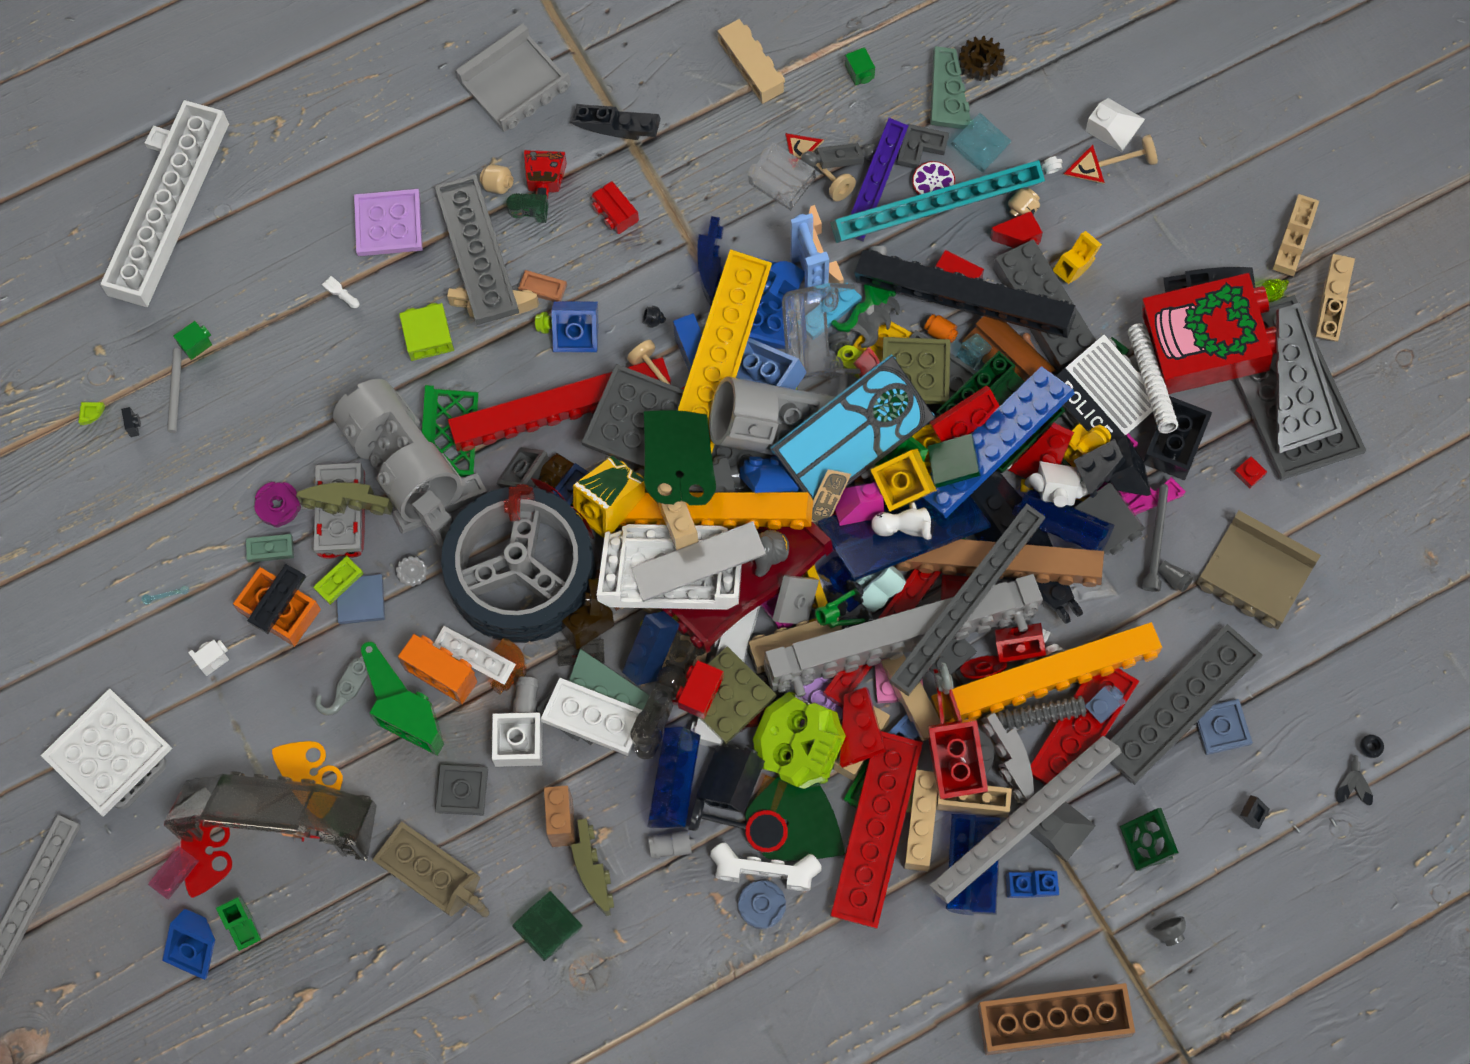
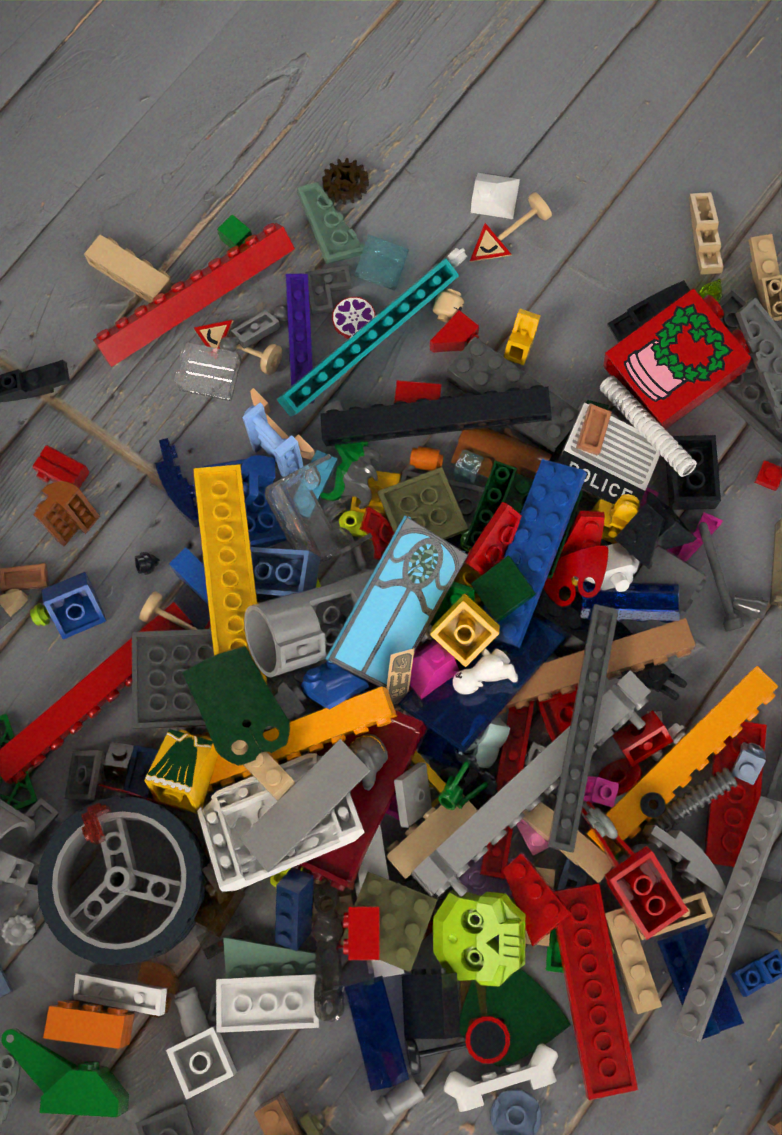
camera: 25 degrees left, 5 degrees up
none -> dark orange brick [33,481,100,546]
none -> red brick [93,223,295,367]
none -> red piece [543,546,609,607]
none -> nougat tile [576,404,612,456]
none -> dark pink bracket [583,776,619,807]
none -> black plate [640,792,665,818]

